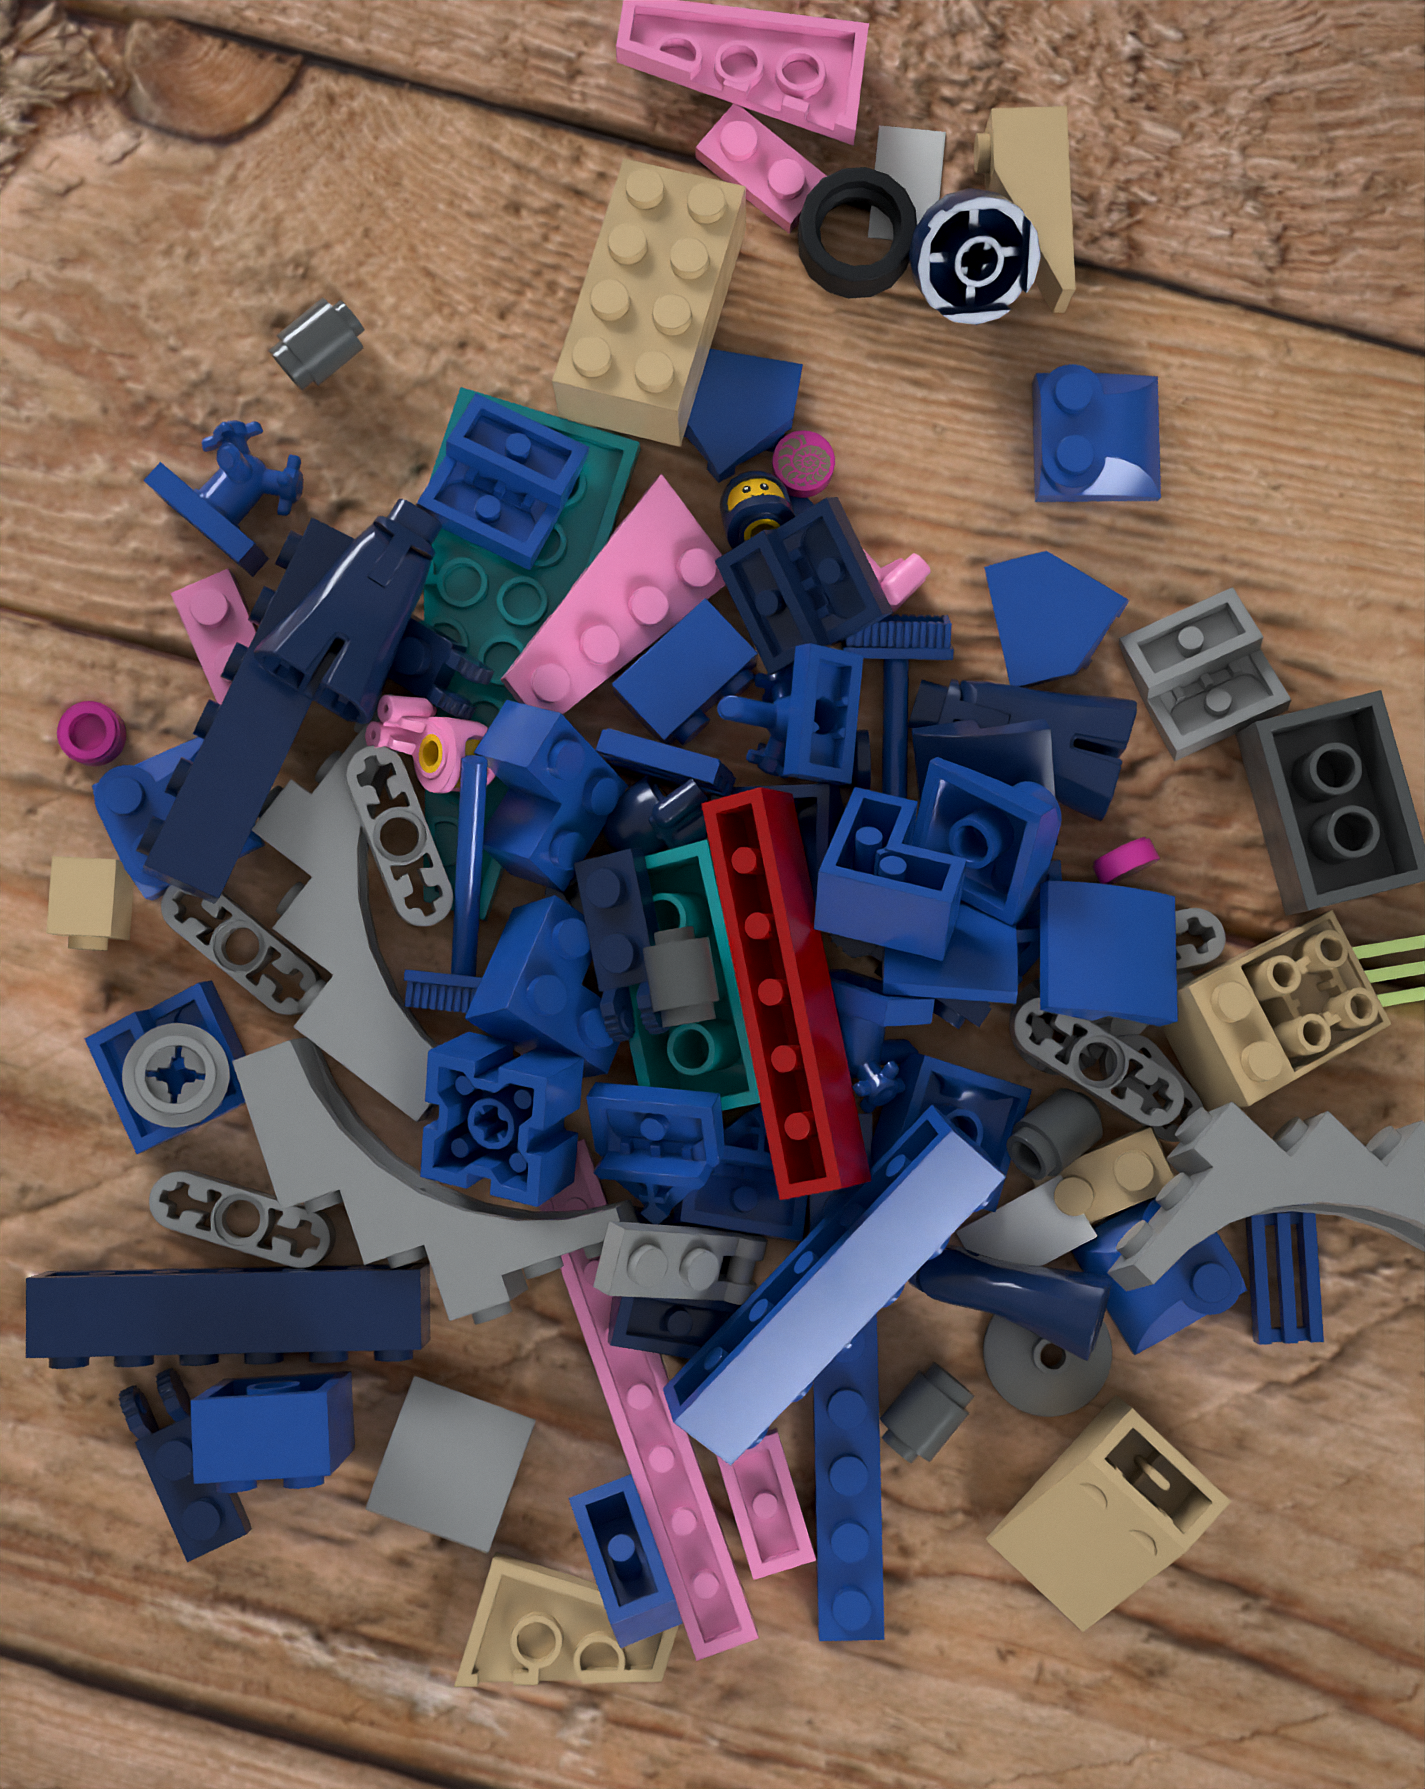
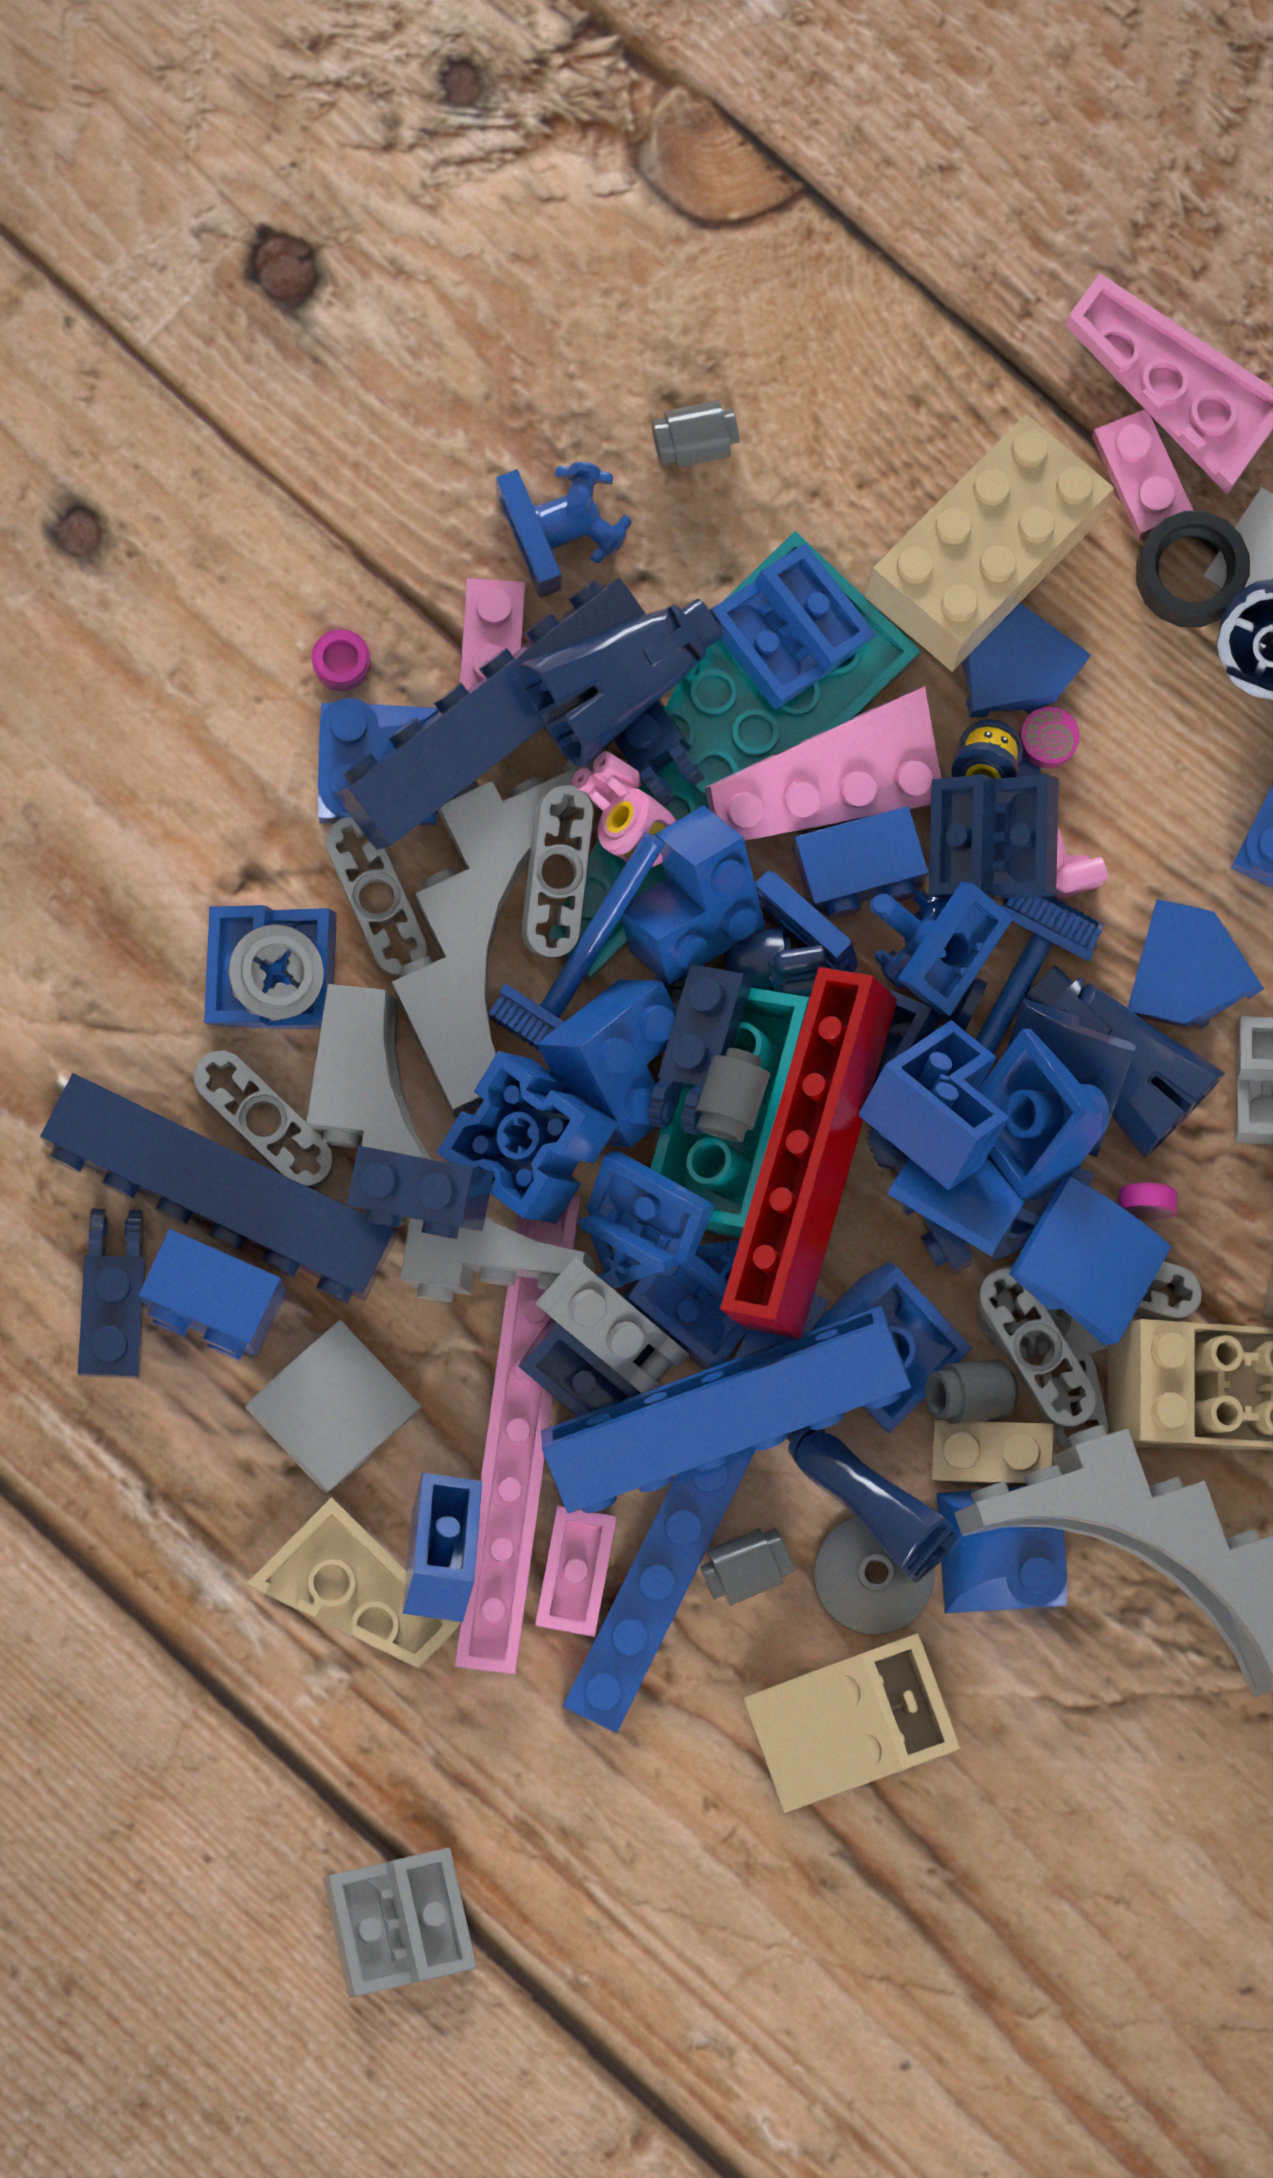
camera: 20 degrees right, 5 degrees down
tan brick [46,856,134,951] -> none
blue piece [828,969,935,1113] -> none
white sticker [956,1174,1097,1266] -> none
blue tile [1246,1211,1324,1345] -> none
none -> dark blue brick [347,1145,494,1239]

